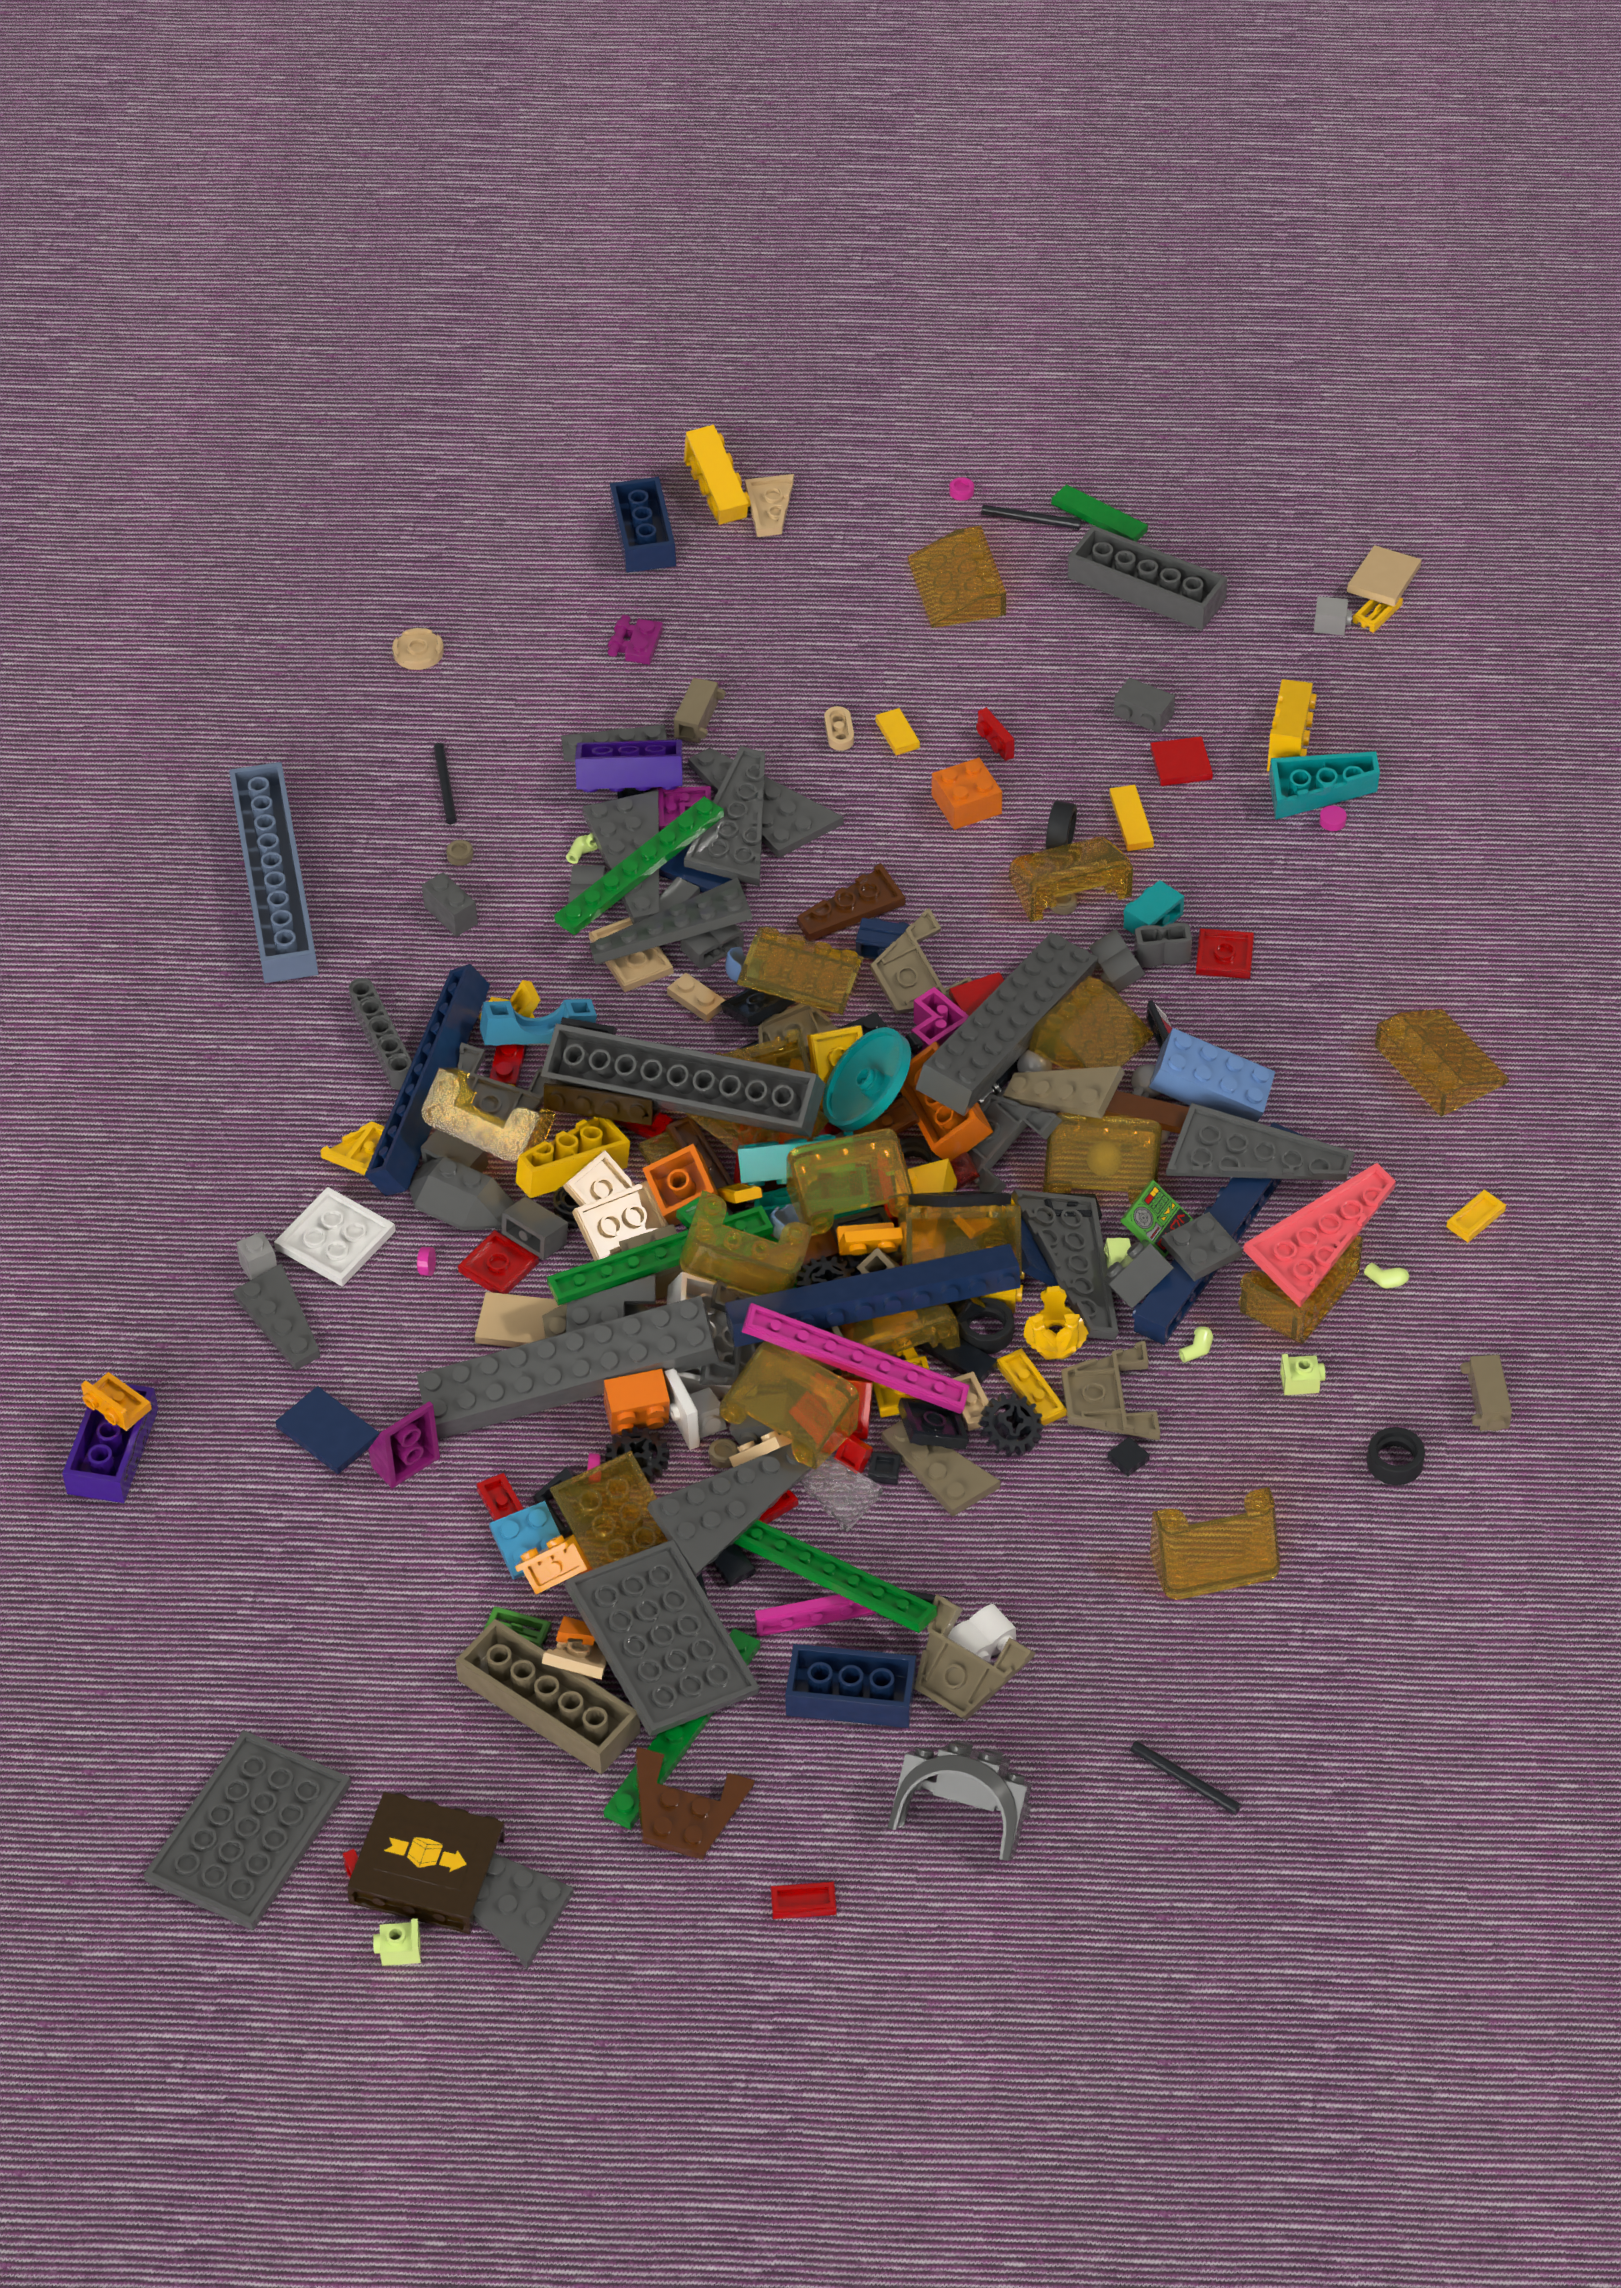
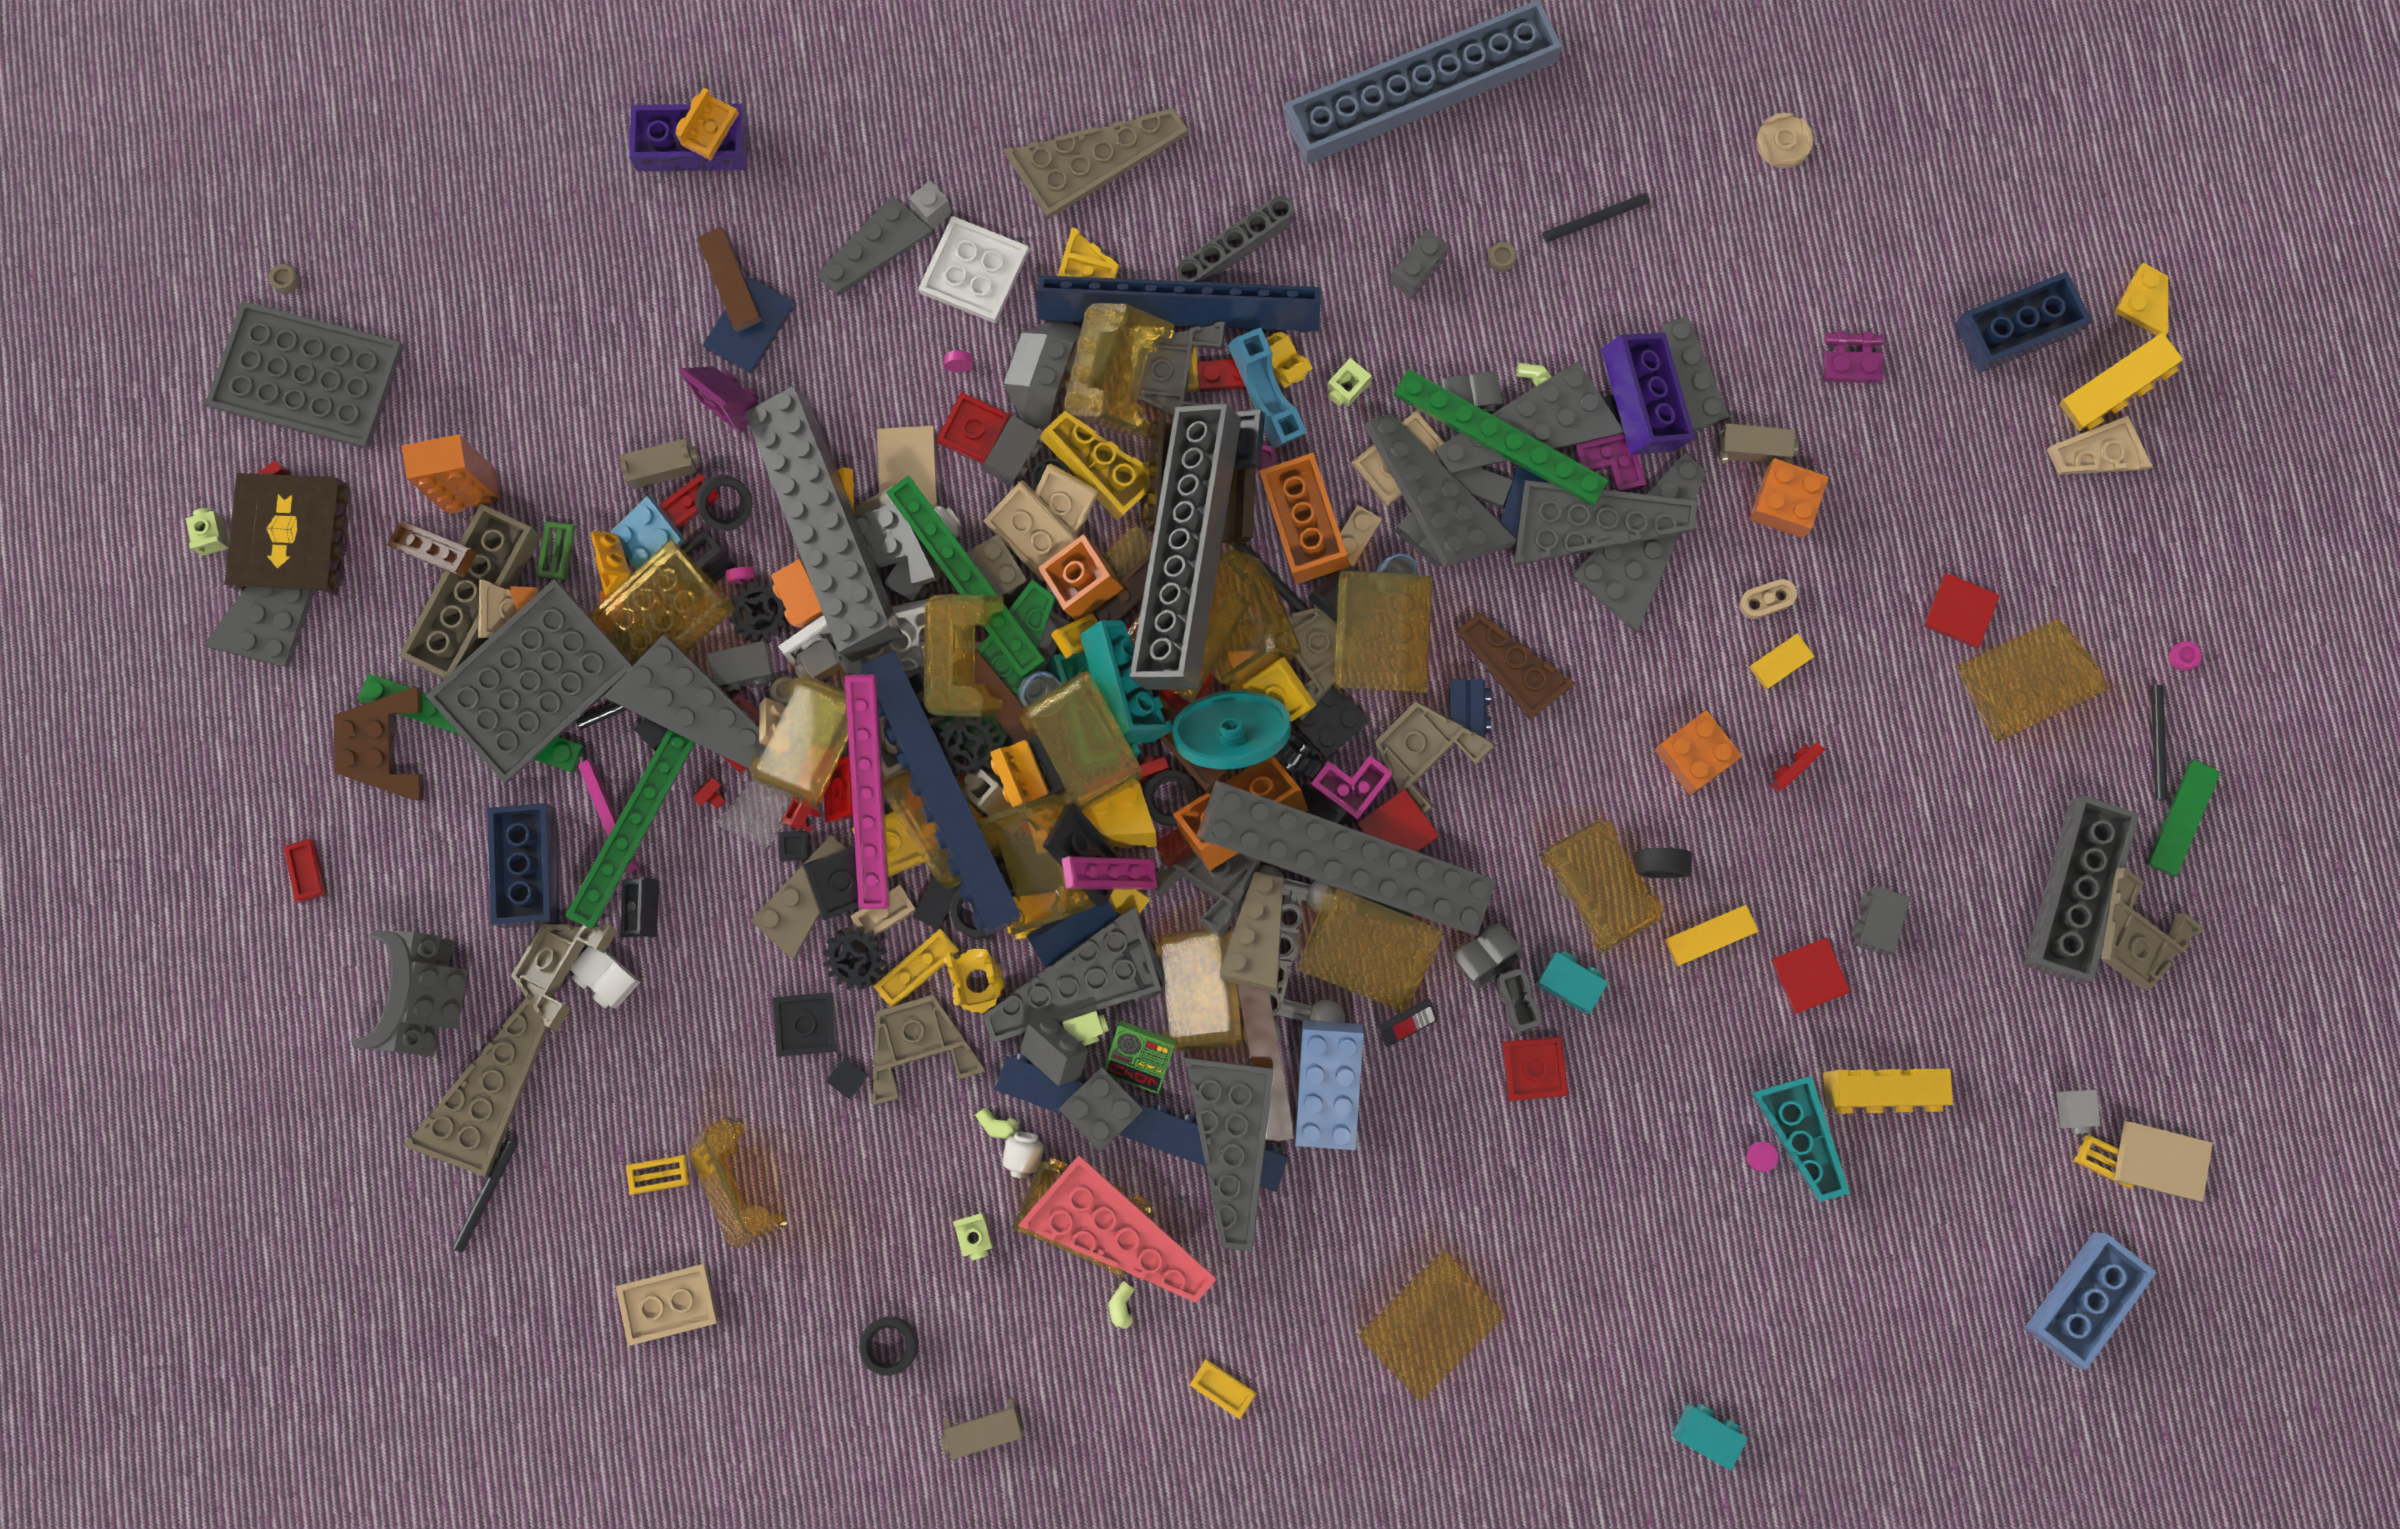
camera: 80 degrees right, 30 degrees up
none -> dark tan tile [268,264,300,294]
none -> tile [387,521,477,578]
none -> orange brick [402,434,500,513]
none -> dark tan wing [403,998,548,1177]
none -> tan plate [616,1263,719,1346]
none -> dark tan brick [619,438,700,490]
none -> yellow tile [626,1155,691,1195]
none -> red tile [691,775,726,809]
none -> black tyre [695,475,753,531]
none -> reddish brown tile [697,226,762,333]
none -> dark grey brick [708,641,776,695]
none -> black plate [773,992,837,1057]
none -> dark tan wing [1003,108,1188,219]
none -> white head [1003,1132,1044,1178]
none -> dark pink tile [1062,857,1157,890]
none -> orange brick [1259,452,1351,584]
none -> yellowish green brick [1327,358,1372,407]
none -> teal brick [1671,1403,1748,1471]
none -> orange brick [1749,458,1829,538]
none -> red tile [1923,573,2000,649]
none -> medium blue brick [2024,1232,2157,1370]
none -> dark tan wing [2101,868,2204,990]
none -> yellow wing [2114,263,2168,336]

